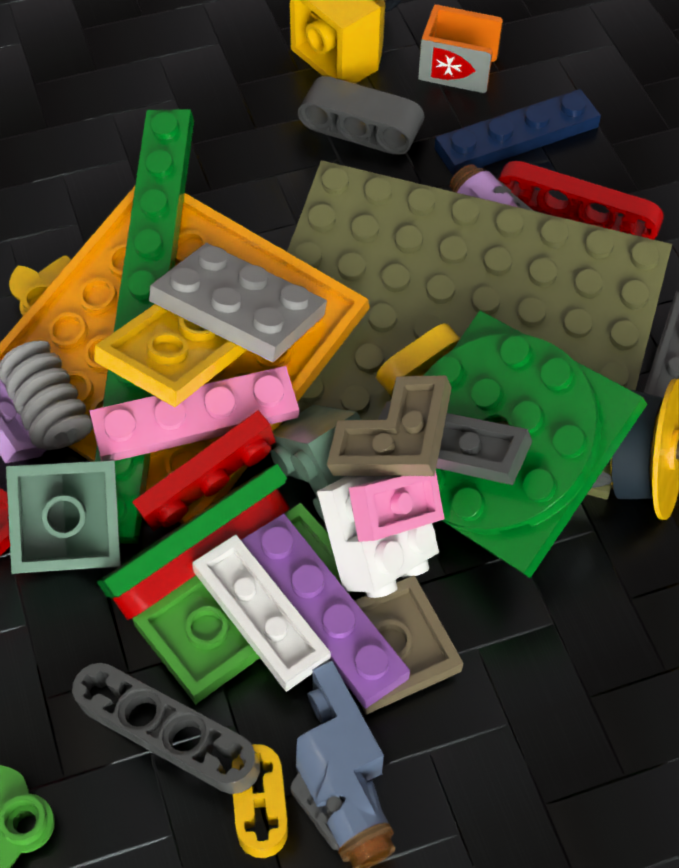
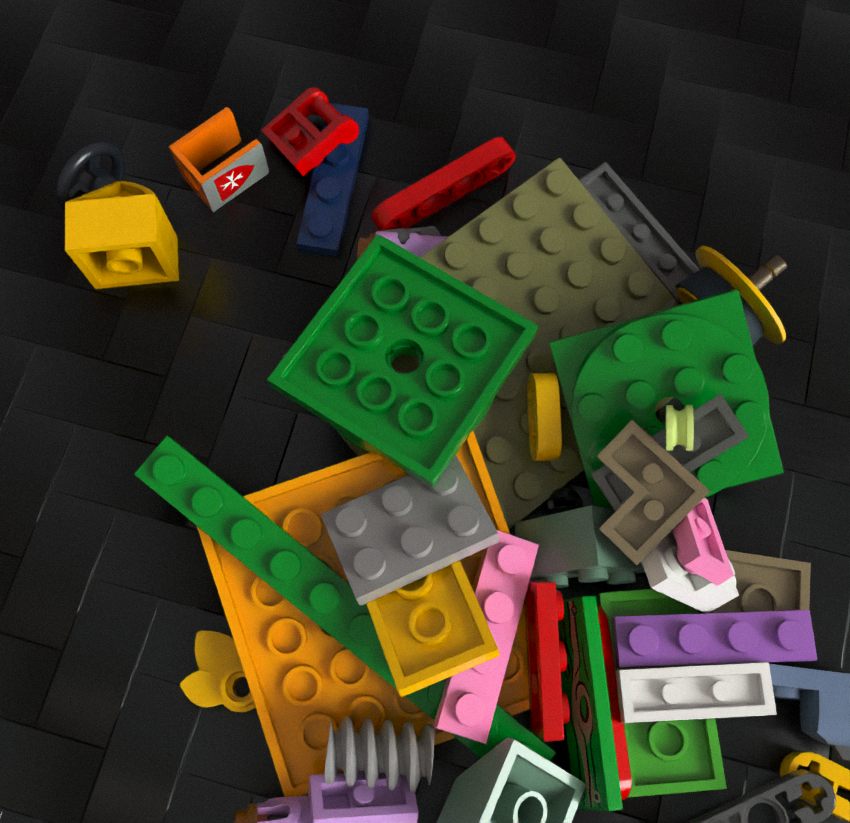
camera: 55 degrees left, 15 degrees up
dark grey beam [298,76,425,155] -> none
none -> red plate [261,87,359,176]
none -> green piece [267,234,539,489]
none -> yellowish green bush [666,405,694,451]

